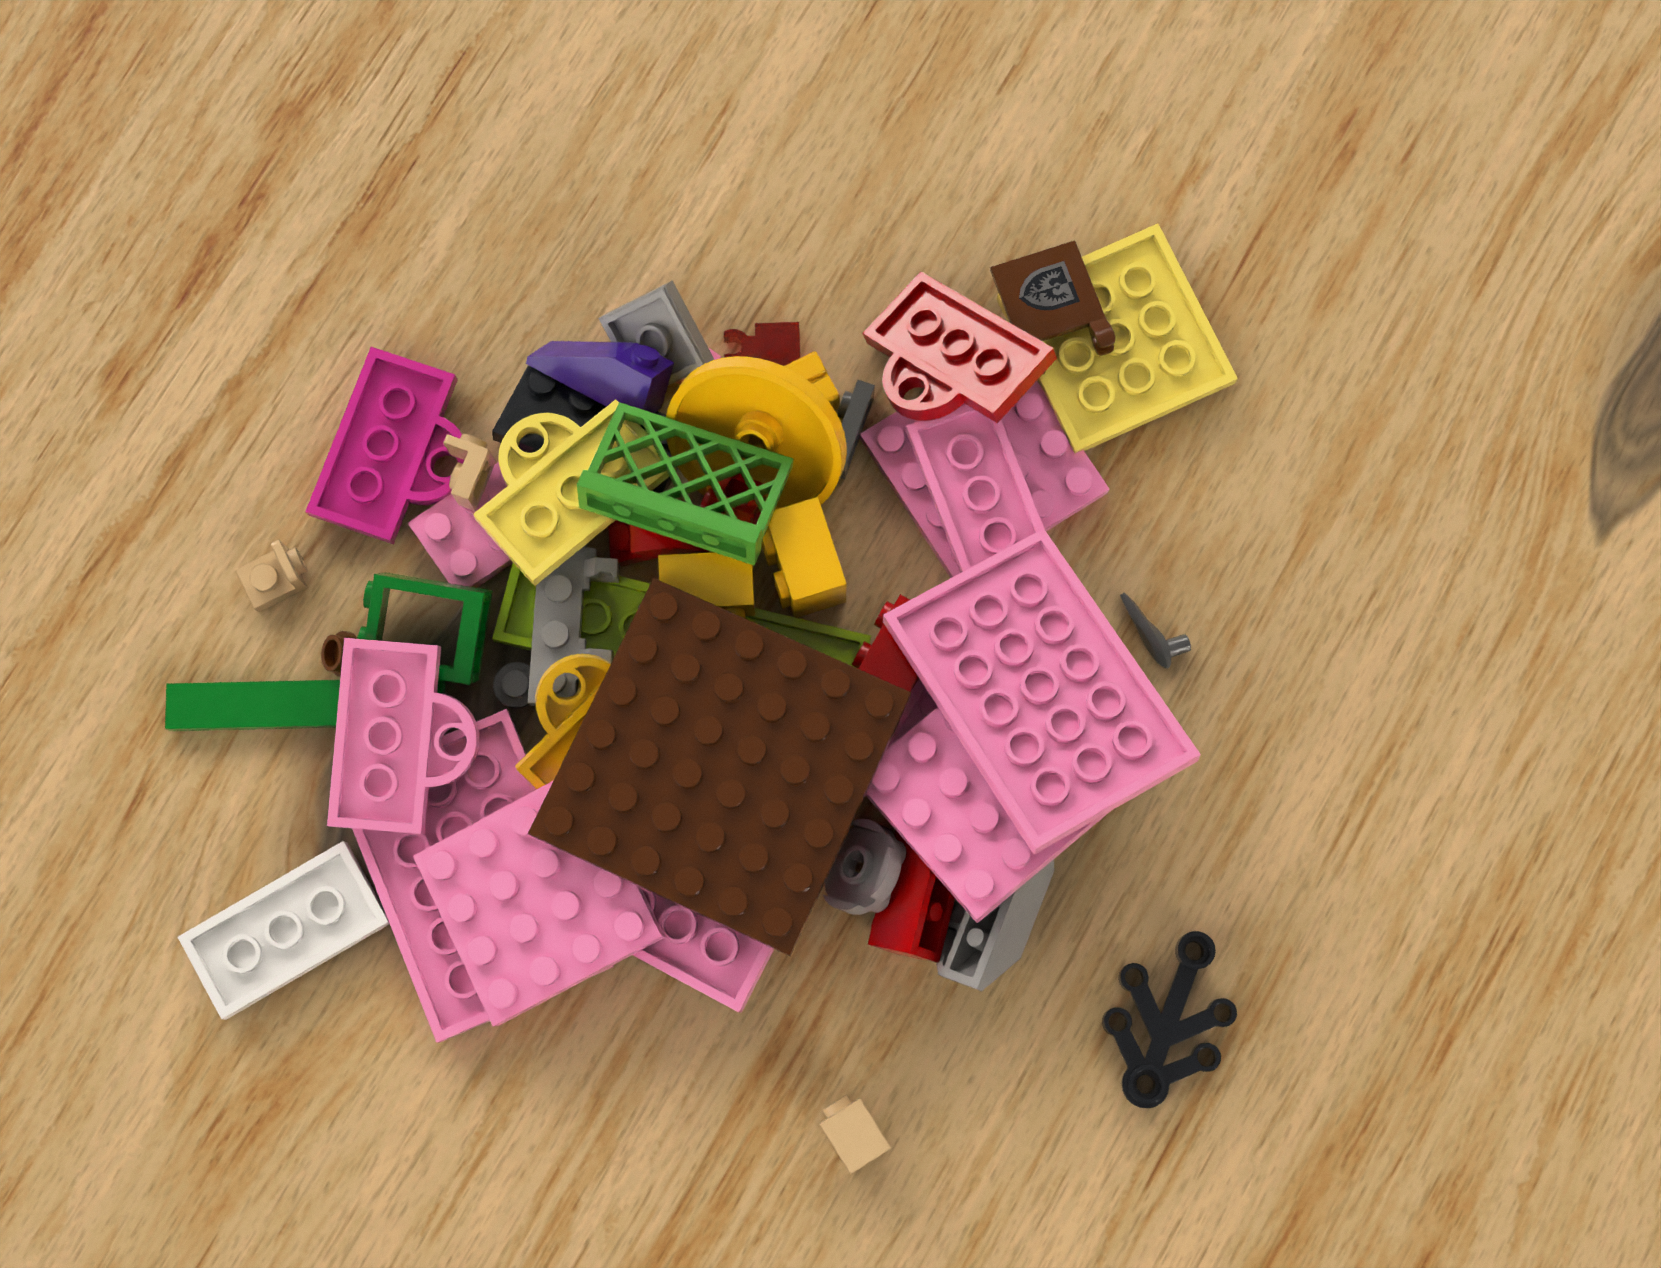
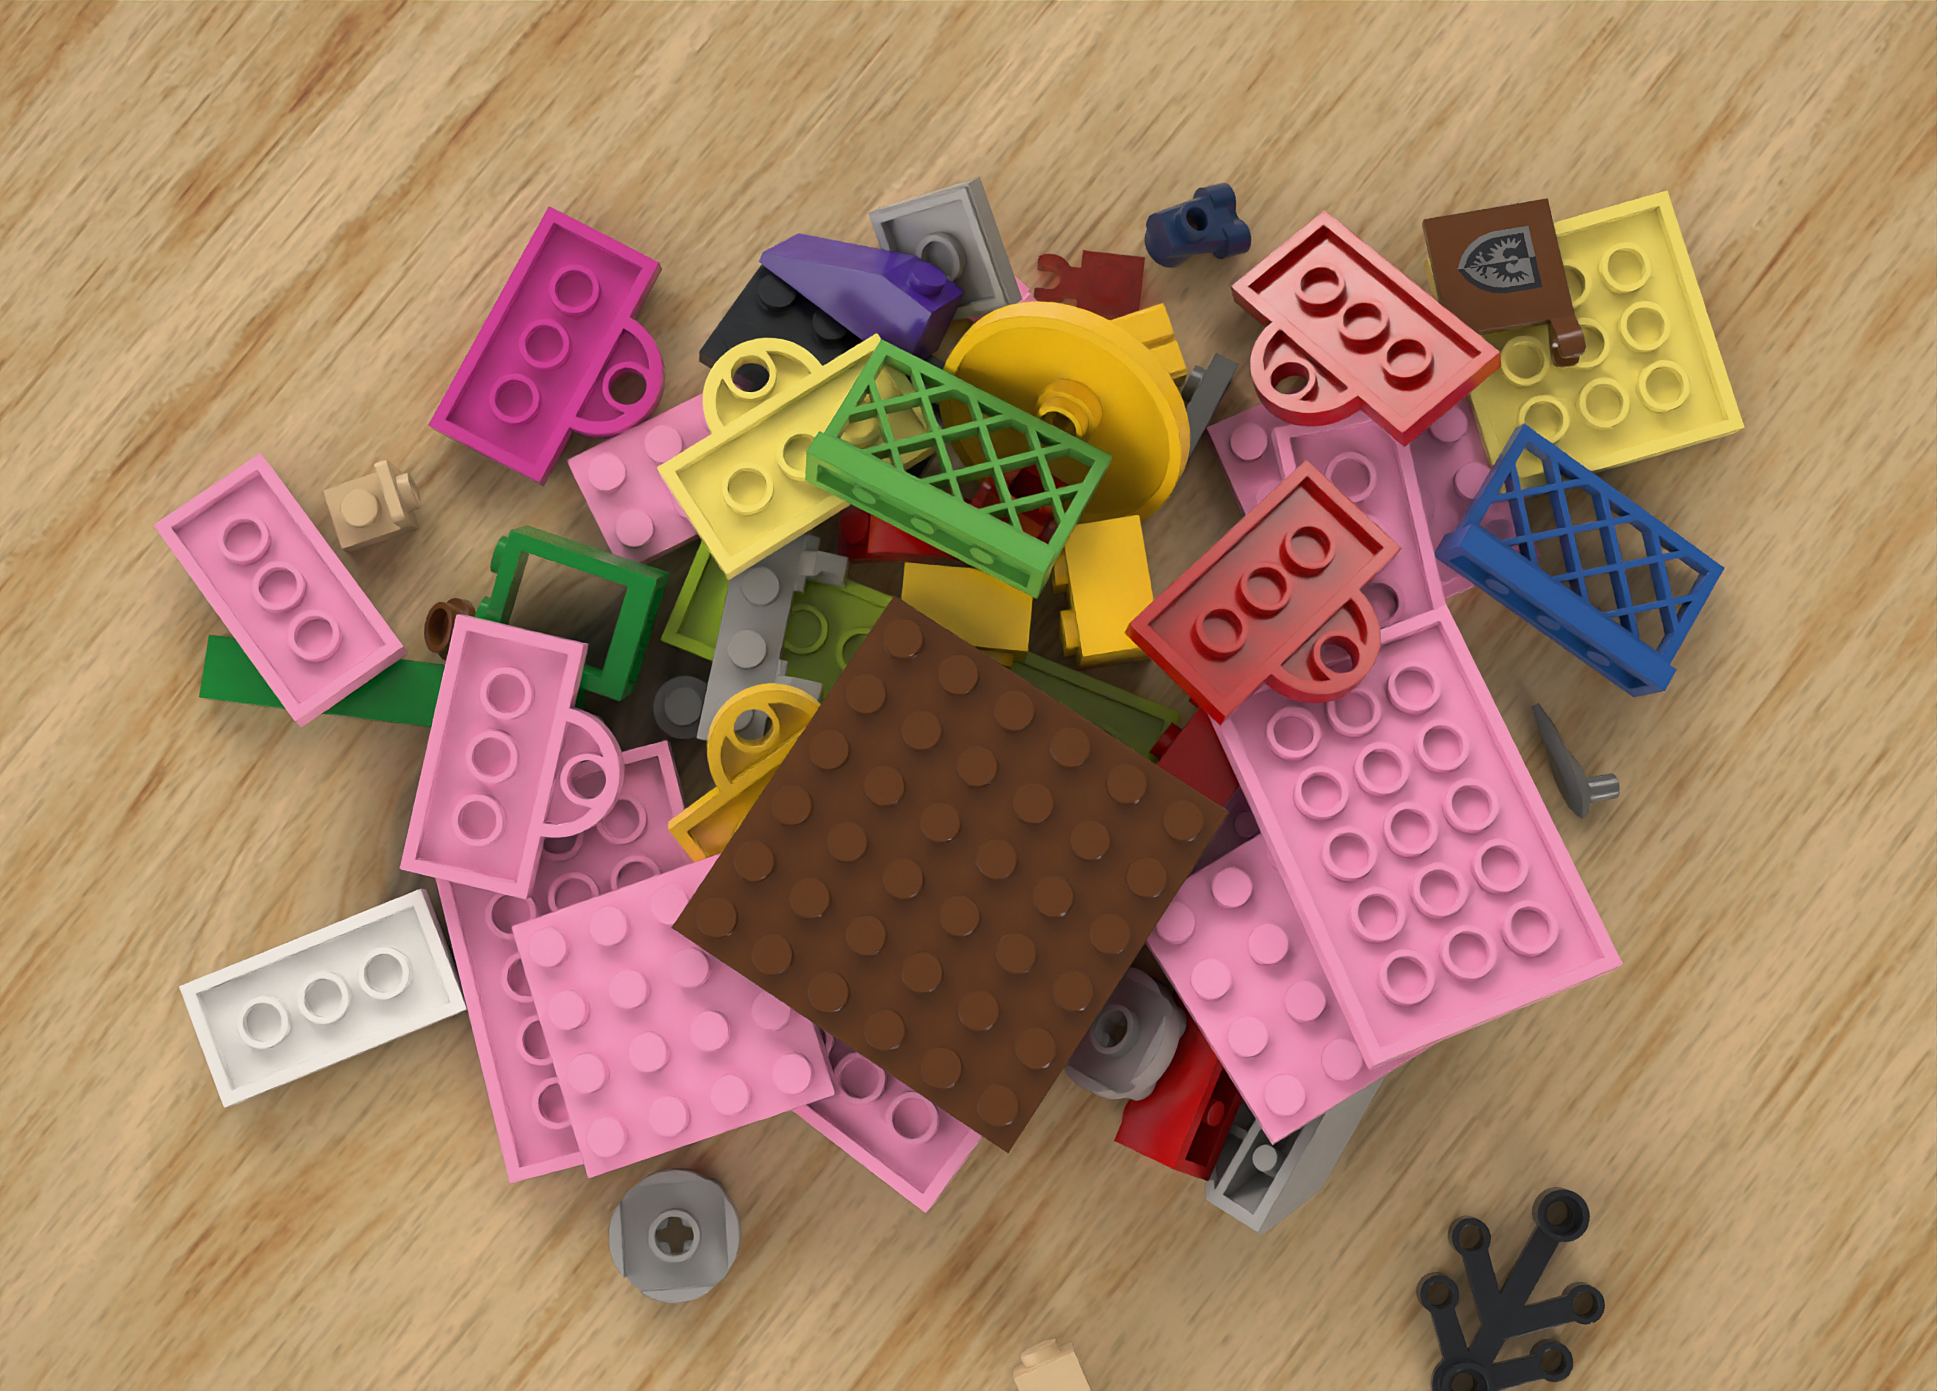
camera: 10 degrees right, 5 degrees up
tan bracket [443,434,496,511] -> none
none -> bright pink plate [154,453,408,728]
none -> light grey plate [609,1168,742,1303]
none -> plate [1124,459,1402,726]
none -> dark blue plate [1144,183,1251,268]
none -> blue fence [1434,423,1724,697]

